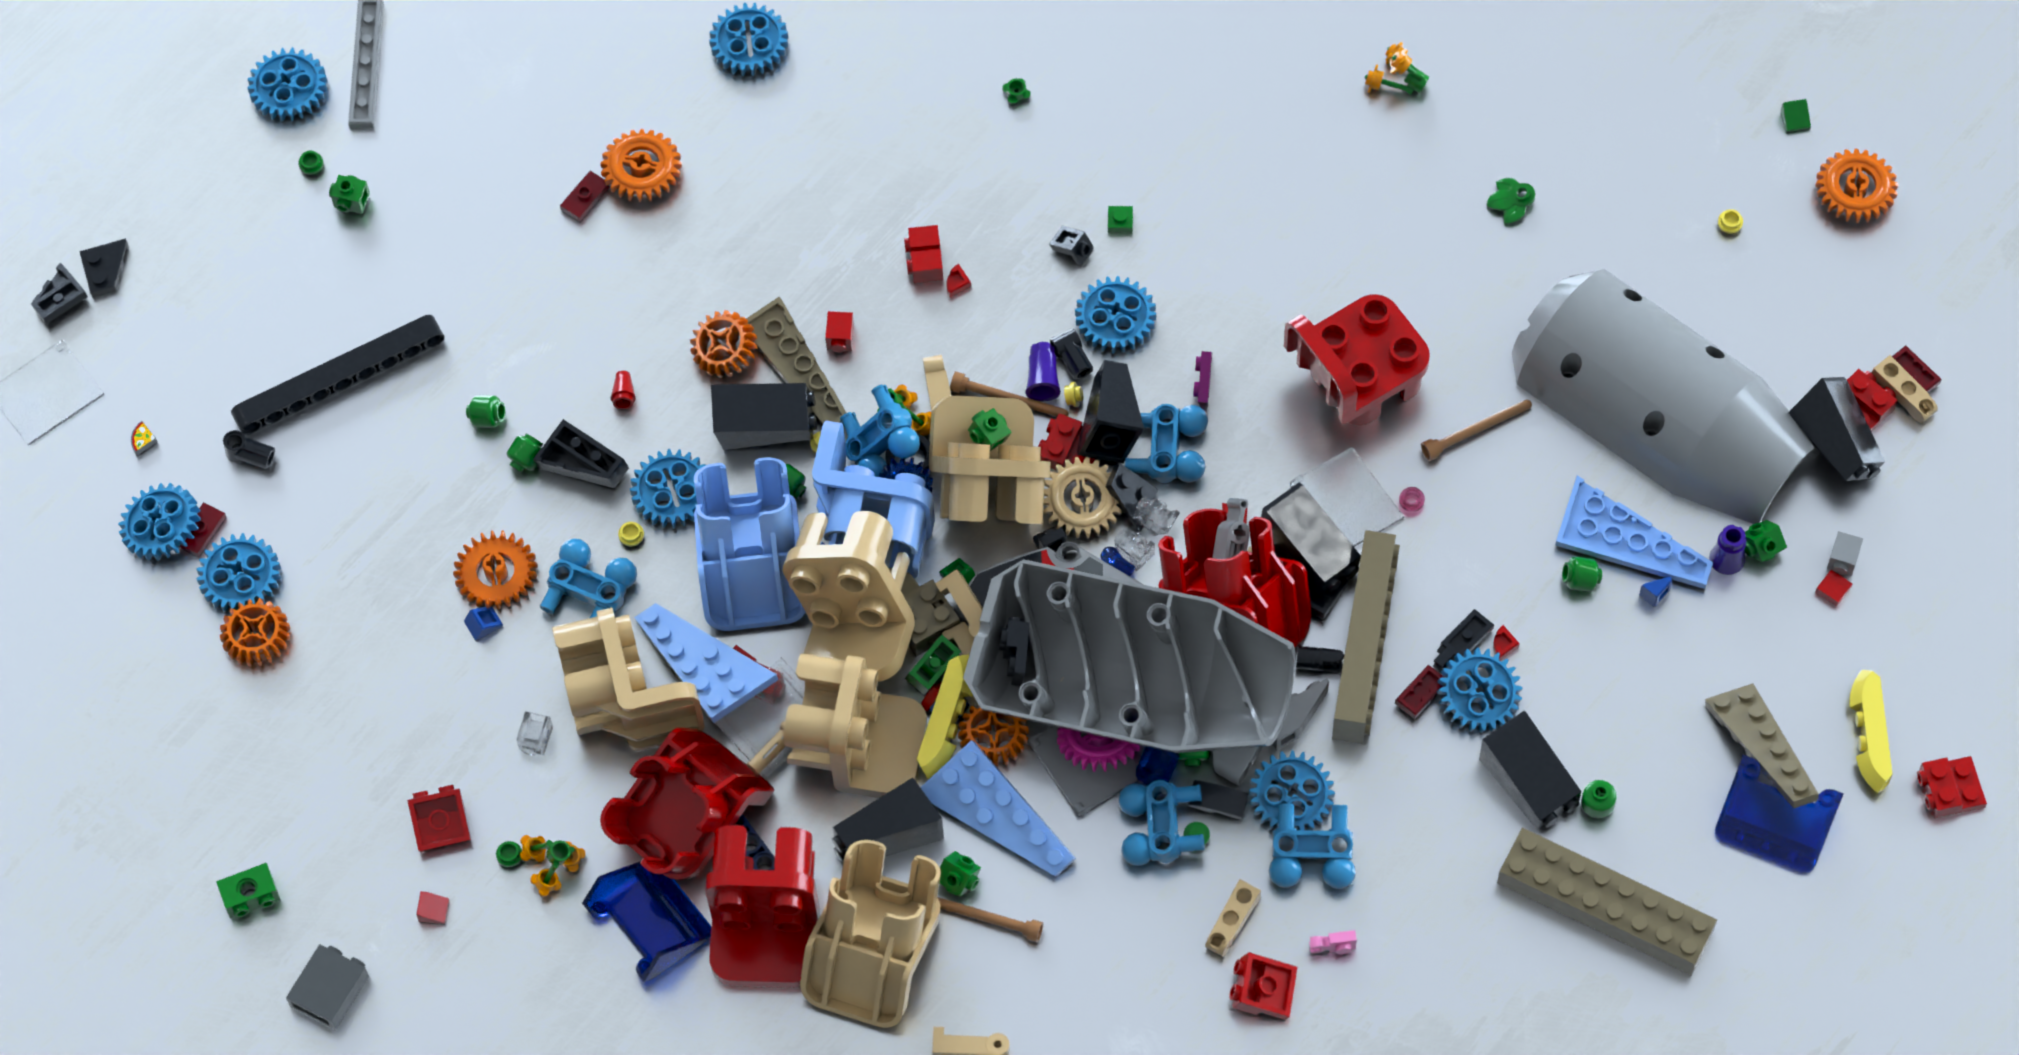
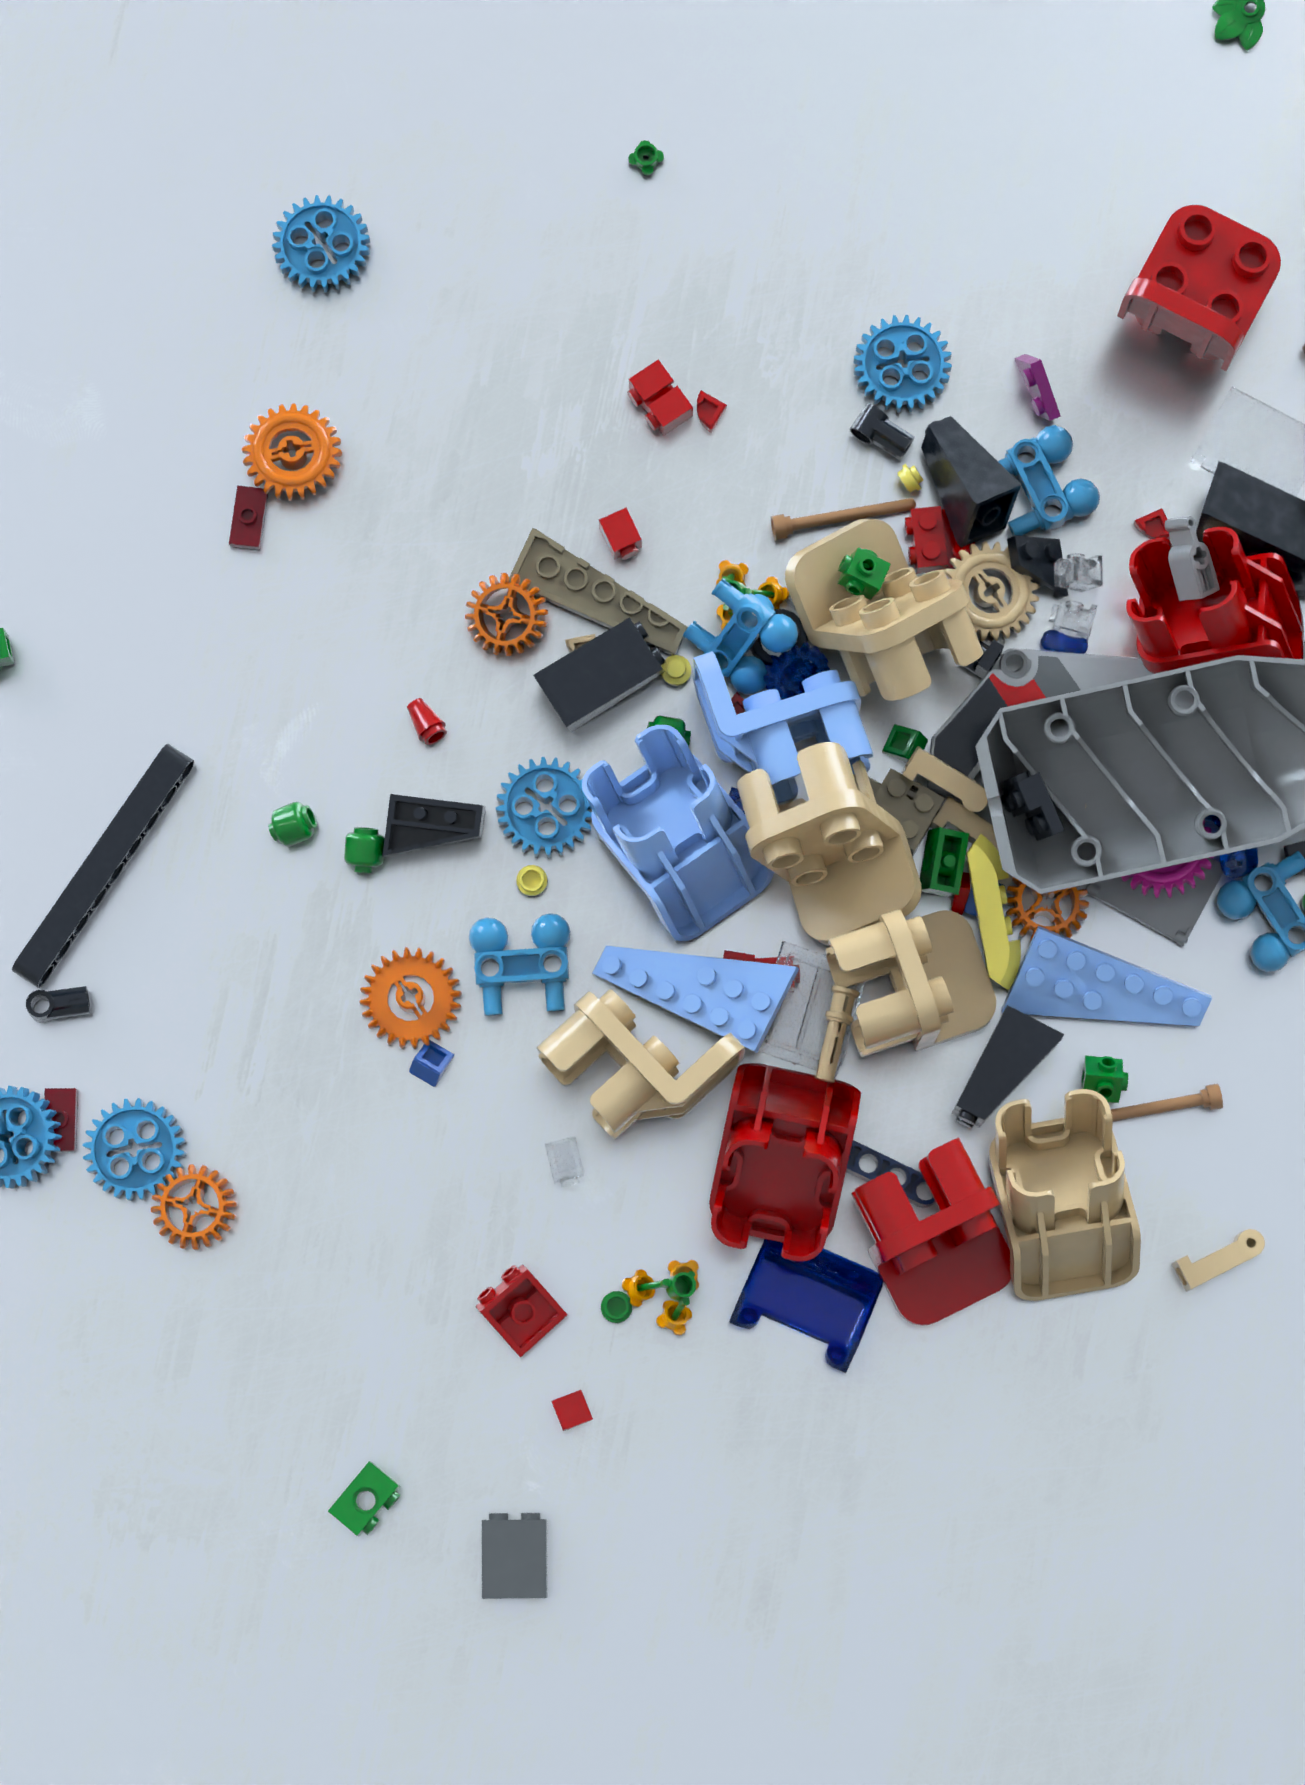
camera: 30 degrees left, 15 degrees up
tan leg [923,355,951,412] -> none
dark purple plant [1025,342,1061,402] -> none
black bracket [1049,225,1094,265] -> none
green plate [1108,206,1133,233] -> none

